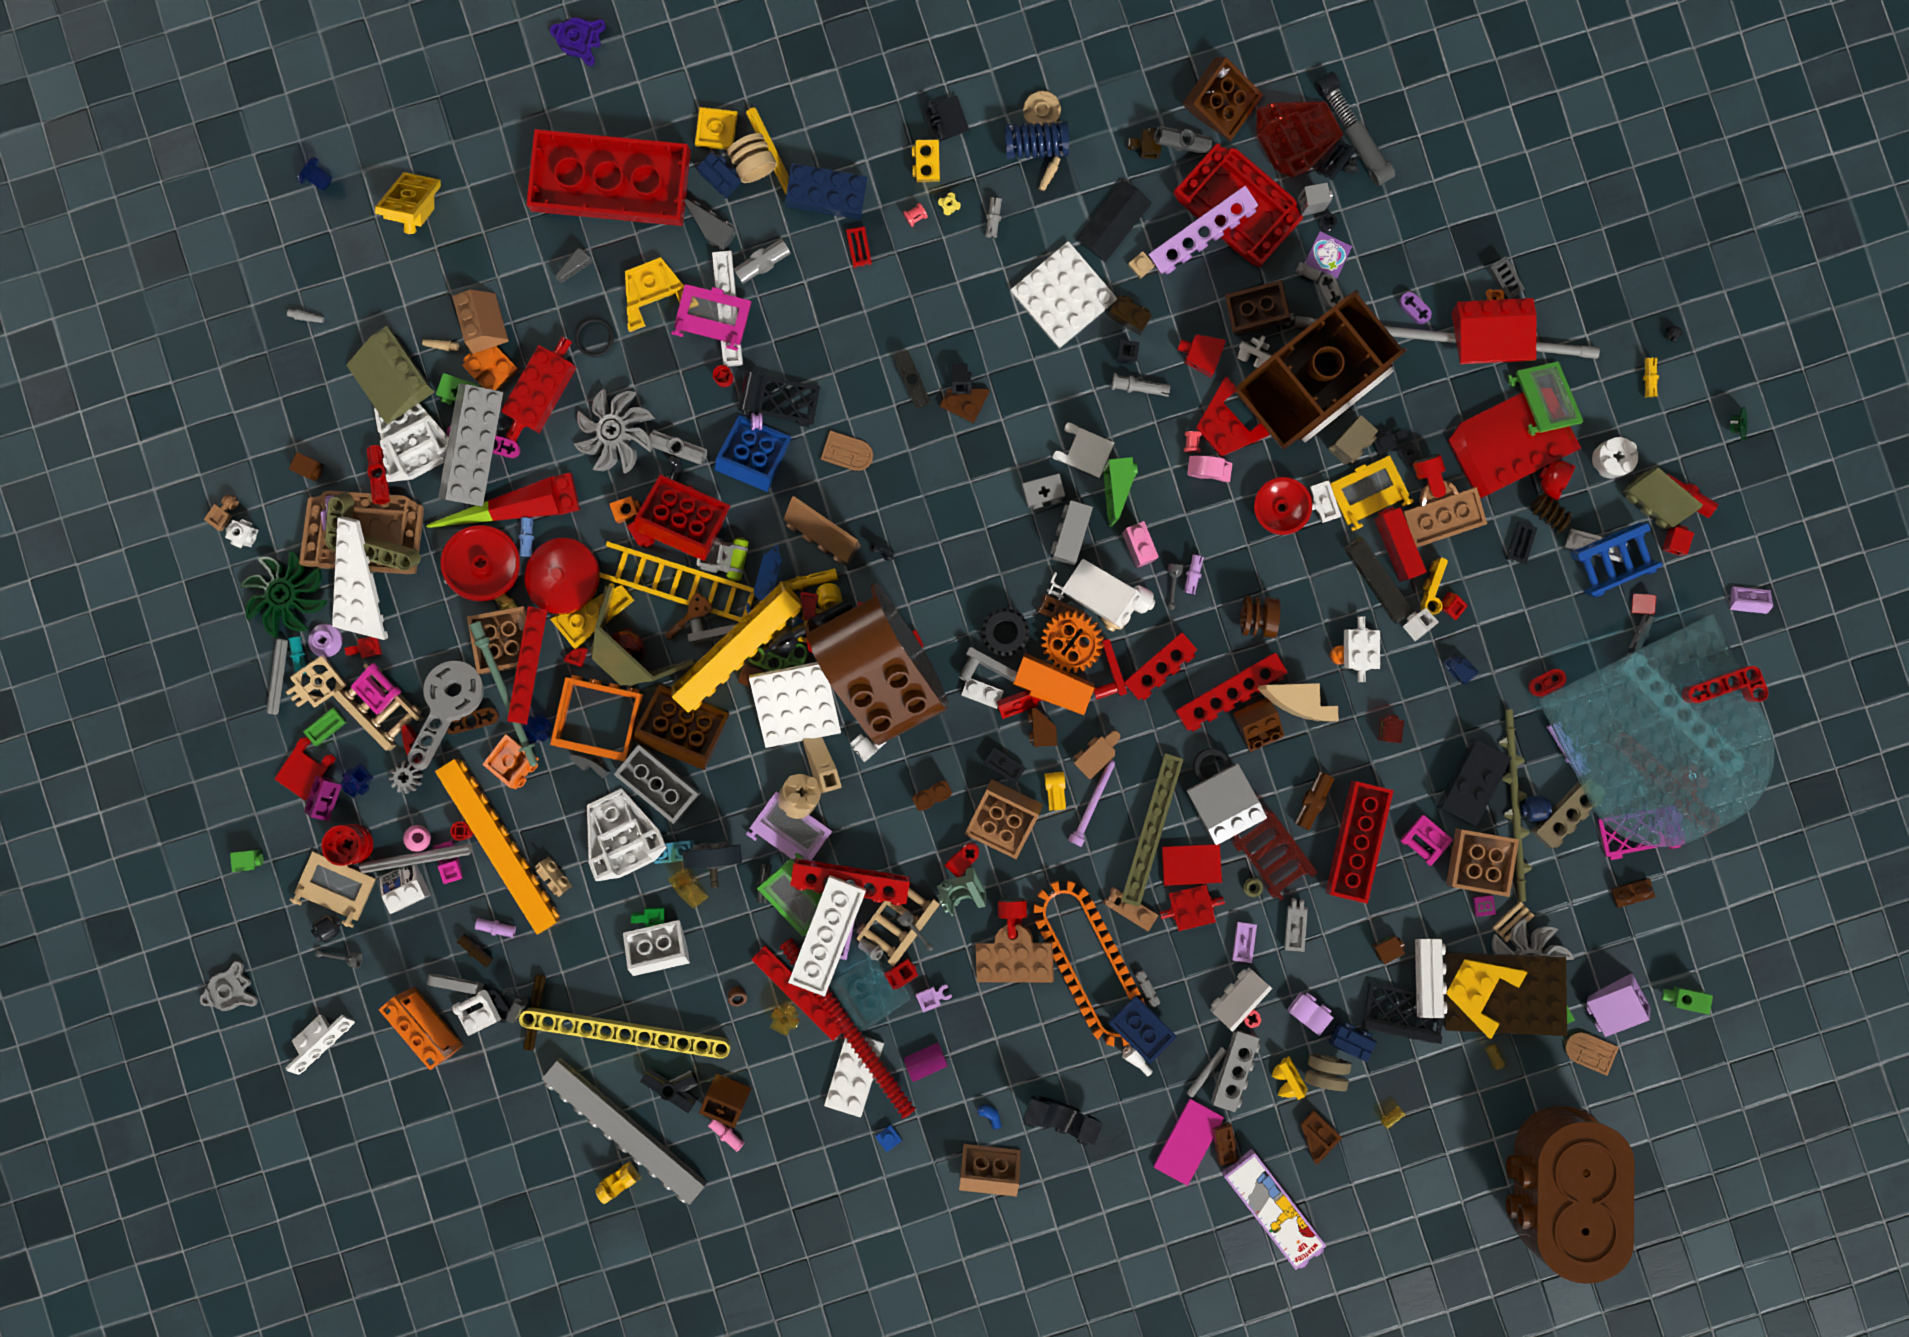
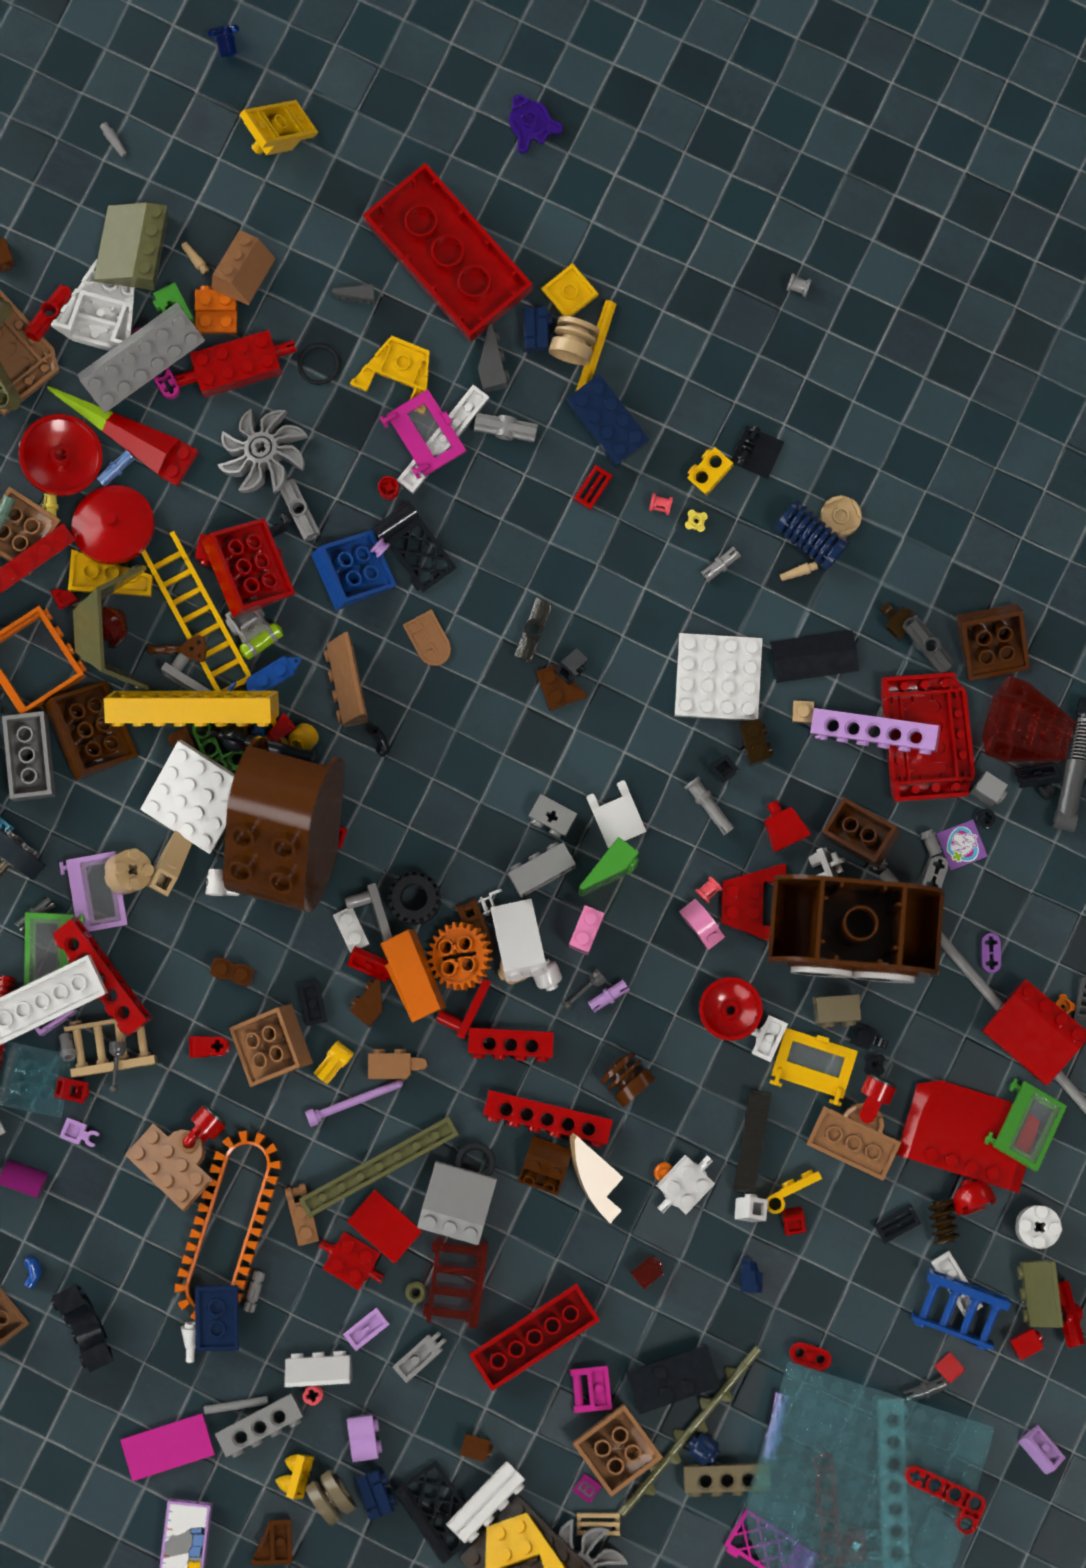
camera: 45 degrees right, 5 degrees down
orange brick [610,496,641,524] -> none
yellow pin [780,568,838,591] -> none
sand green tile [936,867,986,916] -> none
reddish brown plate [1212,1123,1238,1166] -> none
reddish brown piece [1294,771,1334,831] -> none
red brick [1374,506,1427,582] -> none

